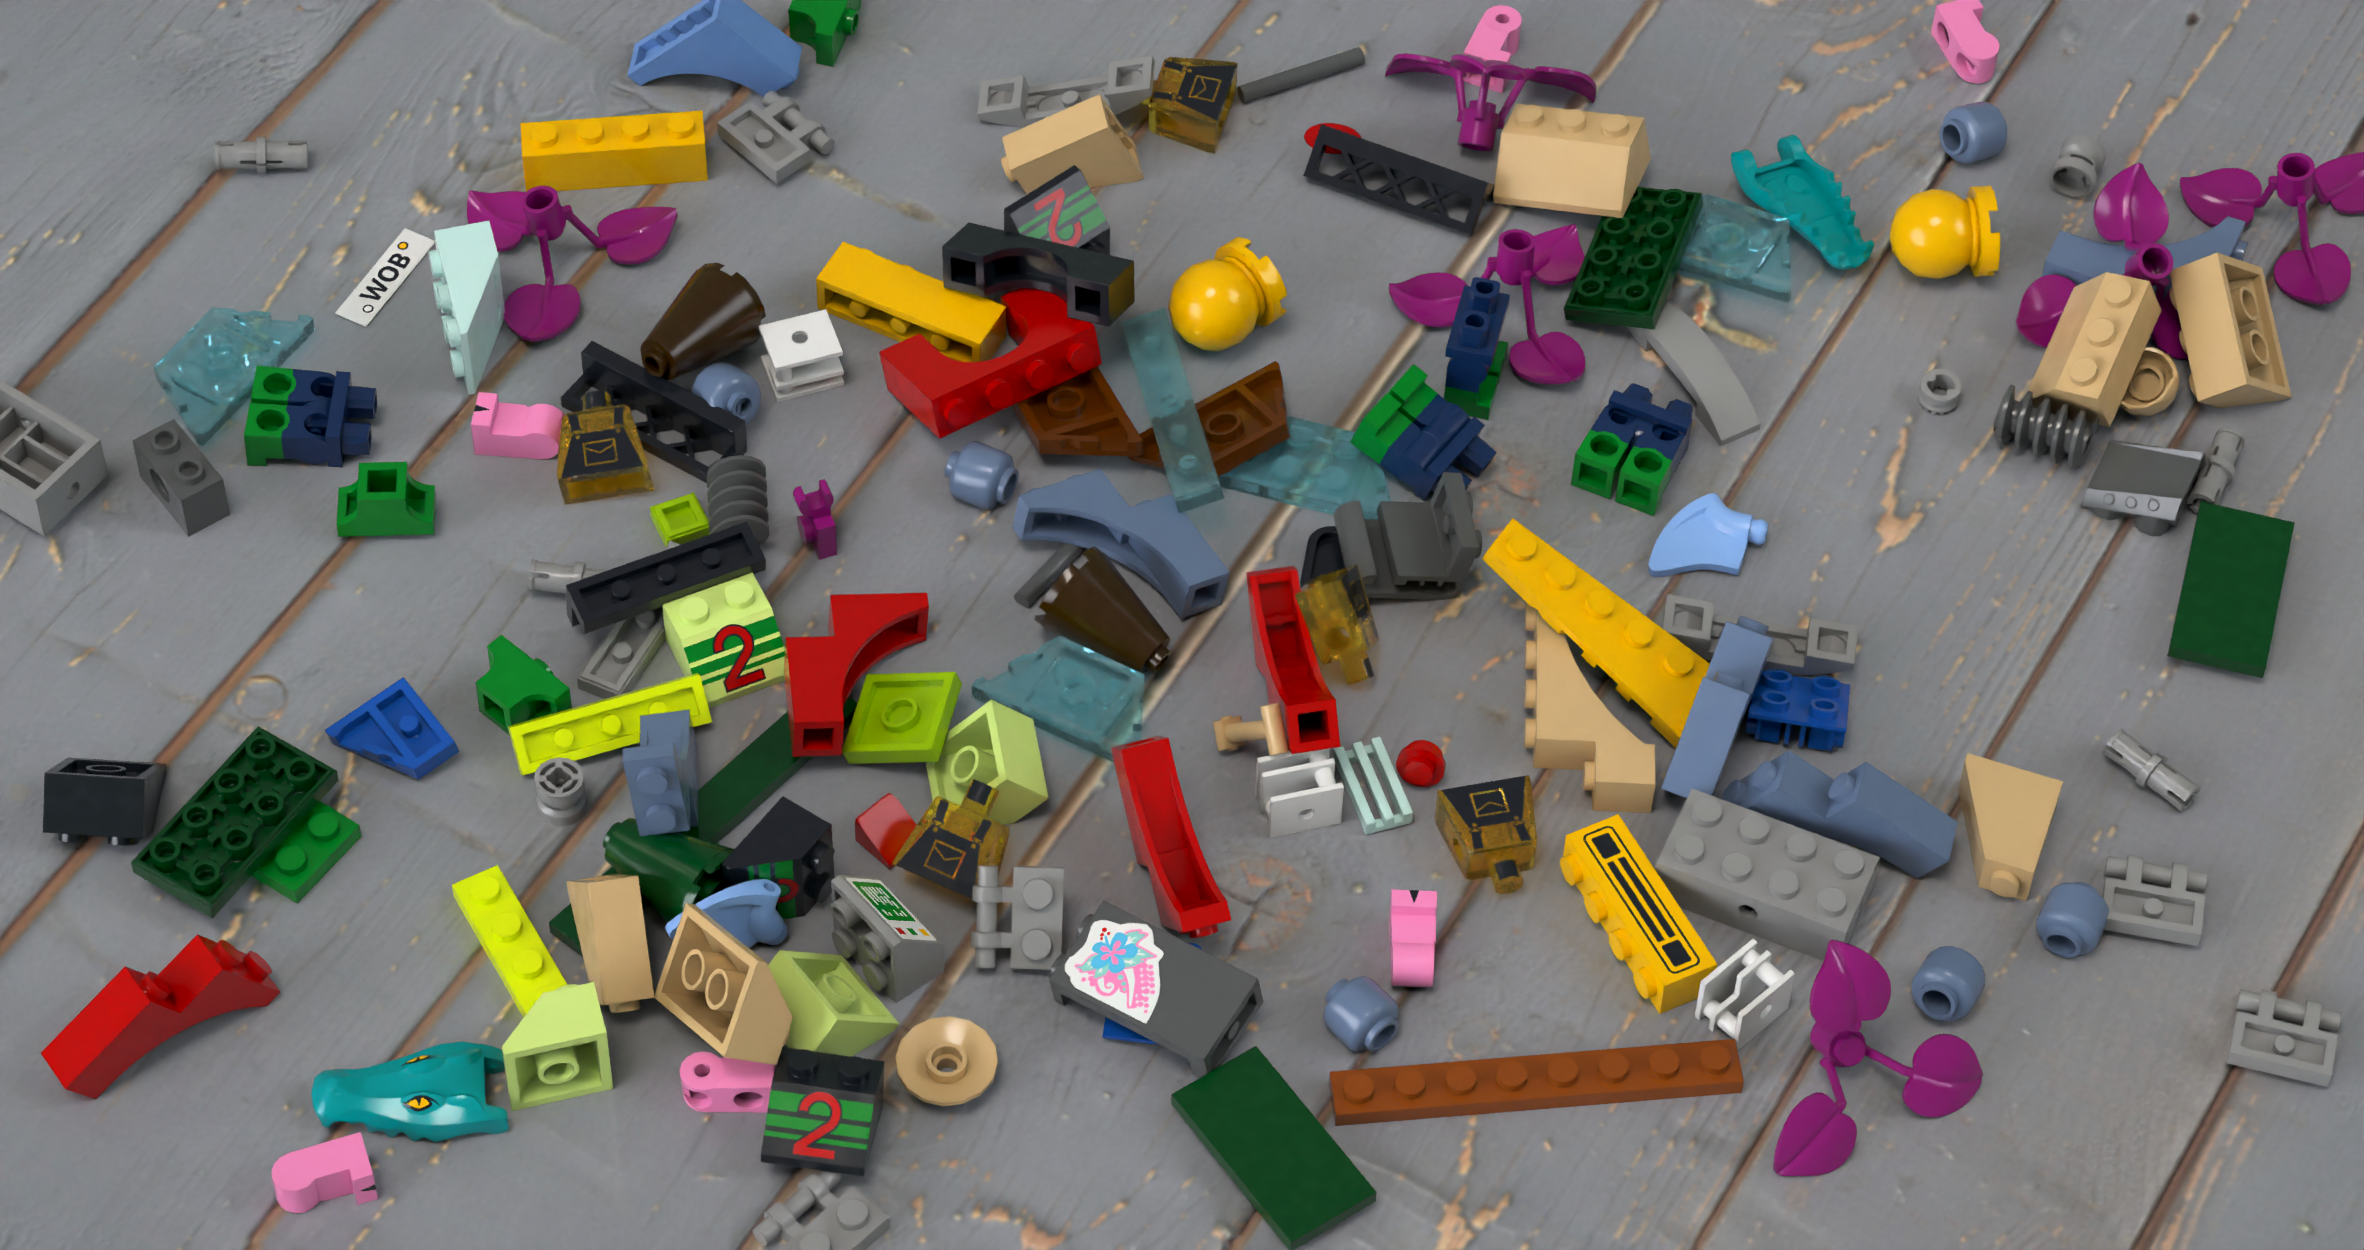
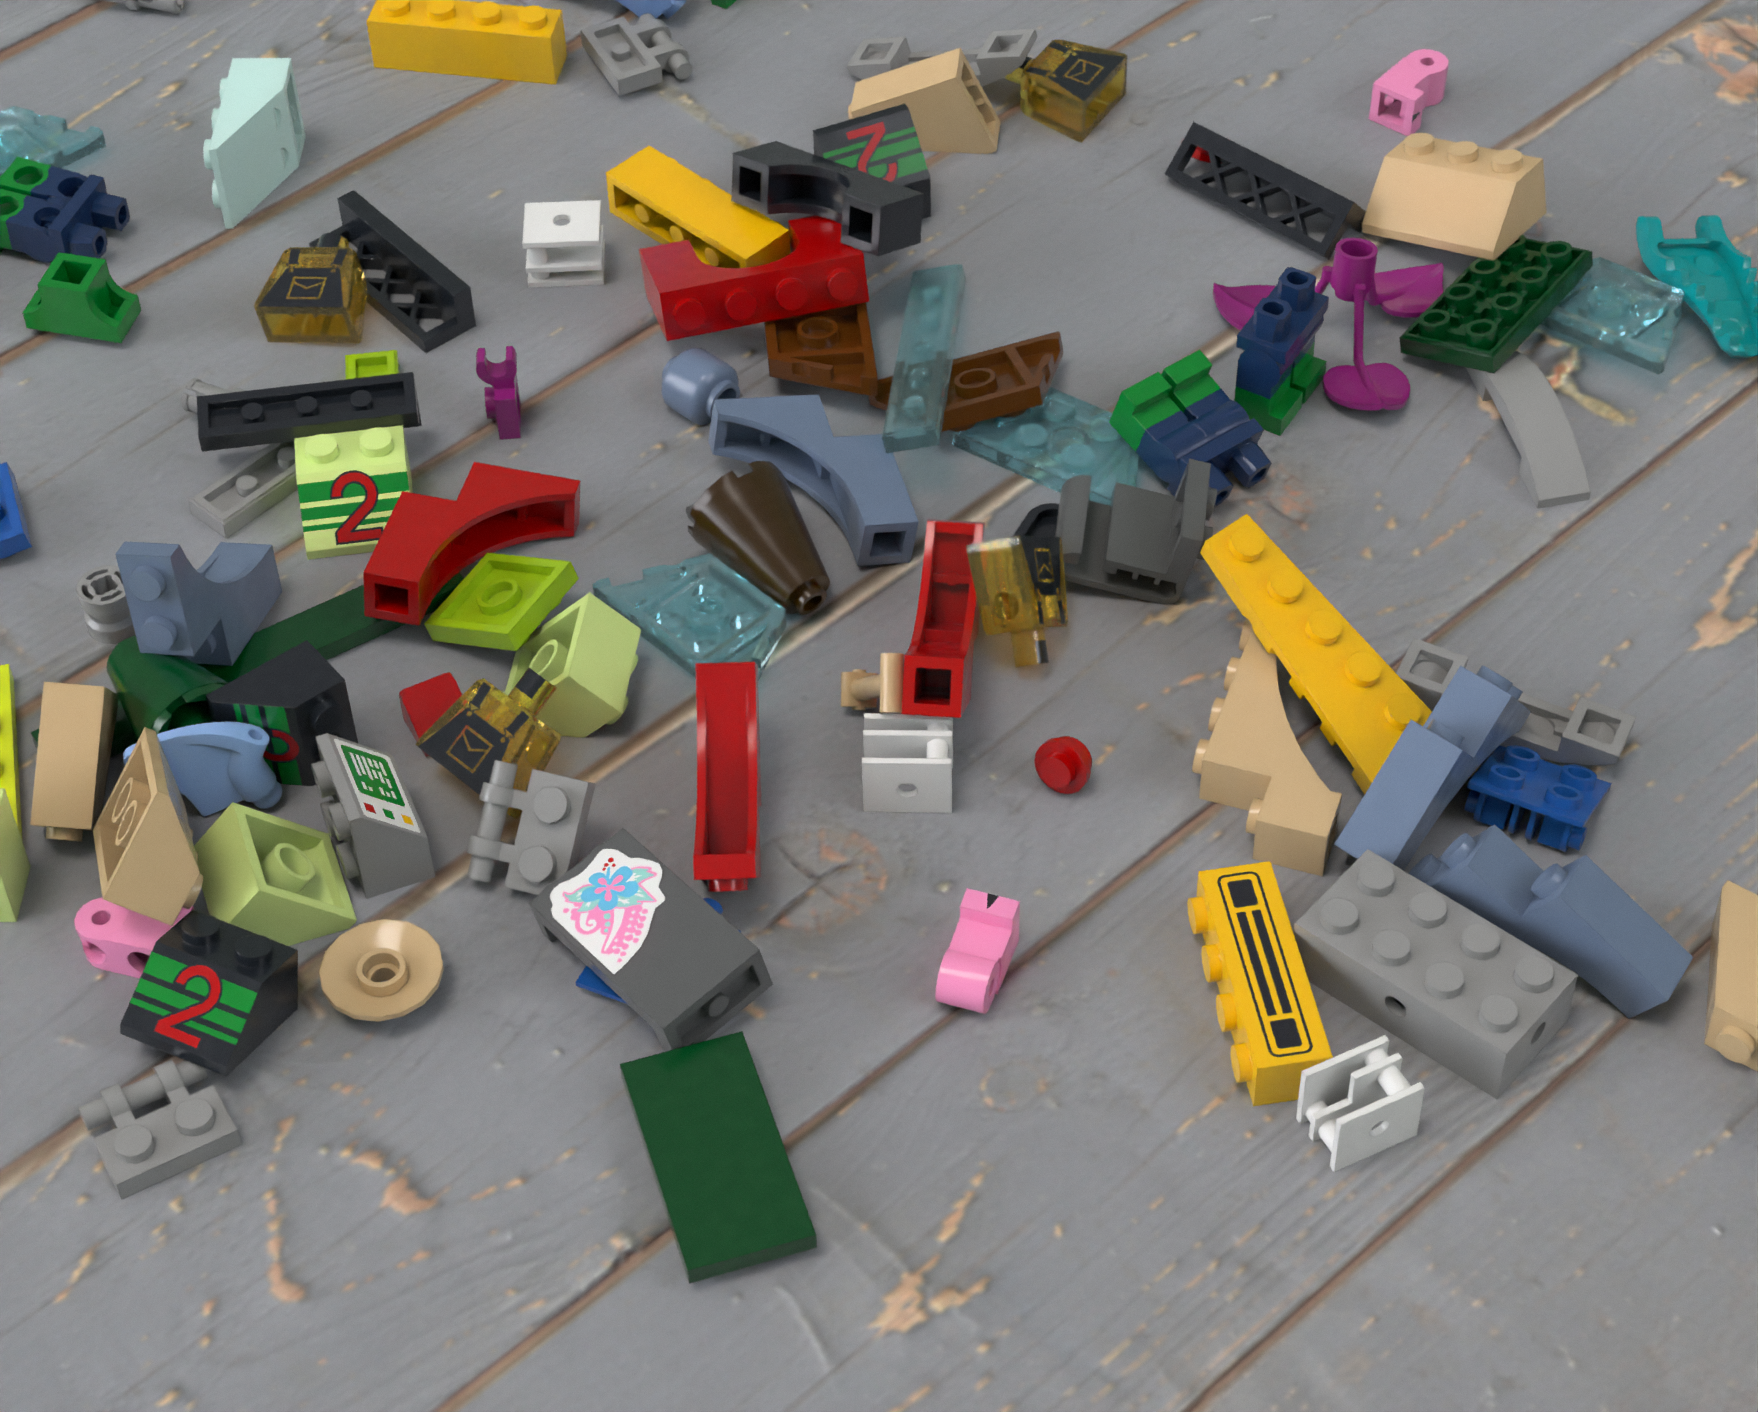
camera: 20 degrees right, 5 degrees down
white sticker [335,228,435,327] -> none
magenta plant [467,186,678,341] -> none
bright pink leg [471,392,566,459] -> none
green brick [475,635,572,735] -> none
neon yellow plate [507,673,712,775] -> none
dark brown cone [640,263,766,380] -> none
sand blue head [692,363,761,425] -> none
dark grey piece [707,455,769,547] -> none
yellow tile [1168,237,1287,352] -> none
dark grey bar [1237,47,1365,103] -> none
sand blue head [1323,976,1399,1052] -> none
dark orange plate [1329,1039,1744,1126] -> none
light aqua tile [1333,737,1413,835] -> none
magenta plant [1385,53,1597,152] -> none
clear yellow torso [1435,775,1537,894] -> none
hips [1571,383,1693,516] -> none
light blue arm [1648,493,1768,577] -> none
magenta plant [1773,940,1983,1176] -> none
sand blue head [1911,946,1985,1022] -> none

